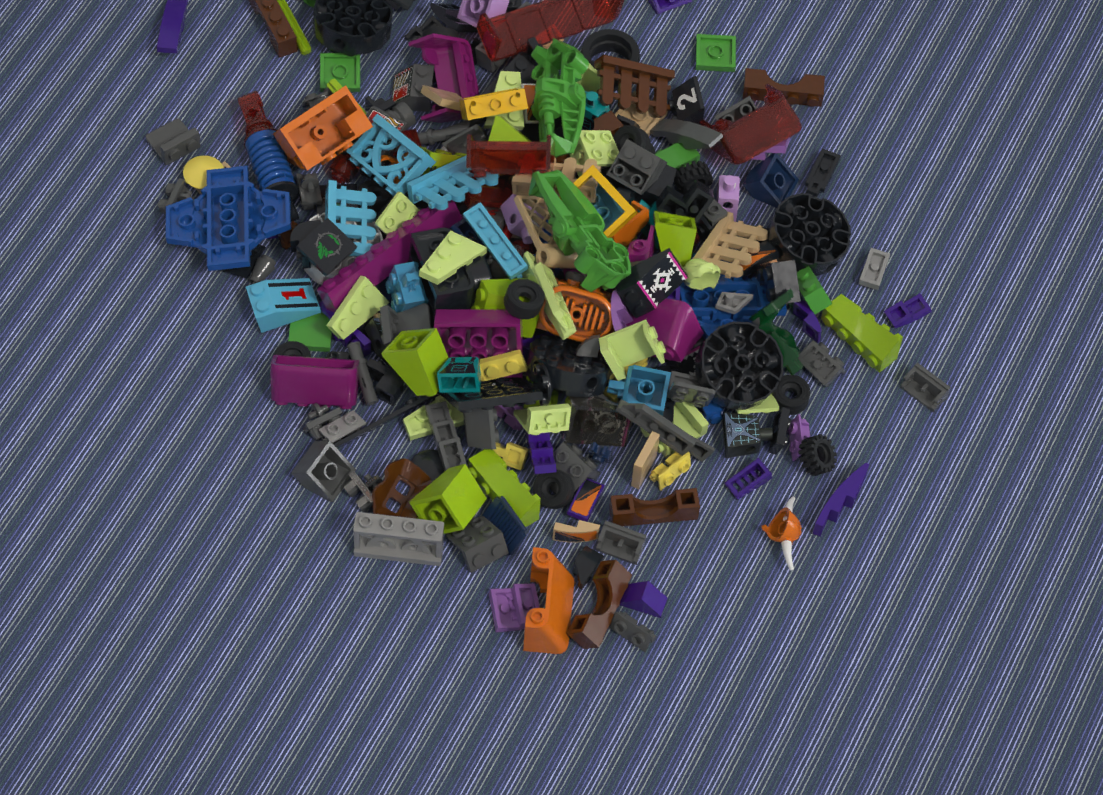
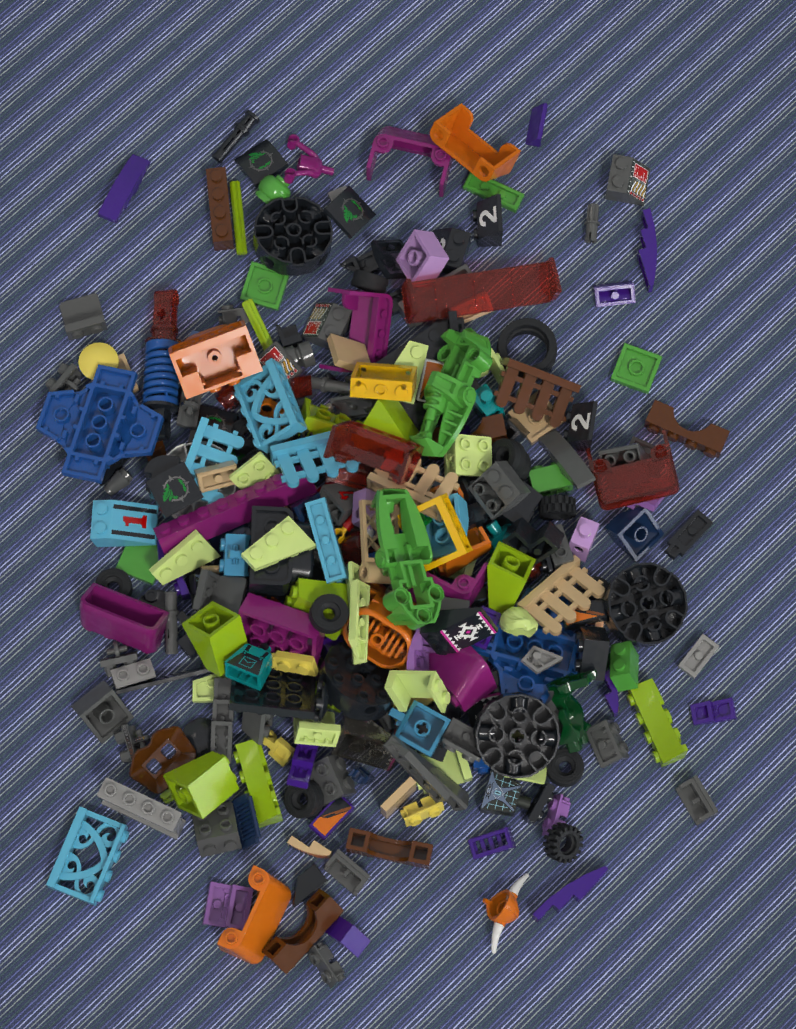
camera: 25 degrees right, 15 degrees up
dark grey tile [575,335,600,358] -> none
none -> medium azure fence [46,806,130,906]
none -> tan slope [194,460,237,493]

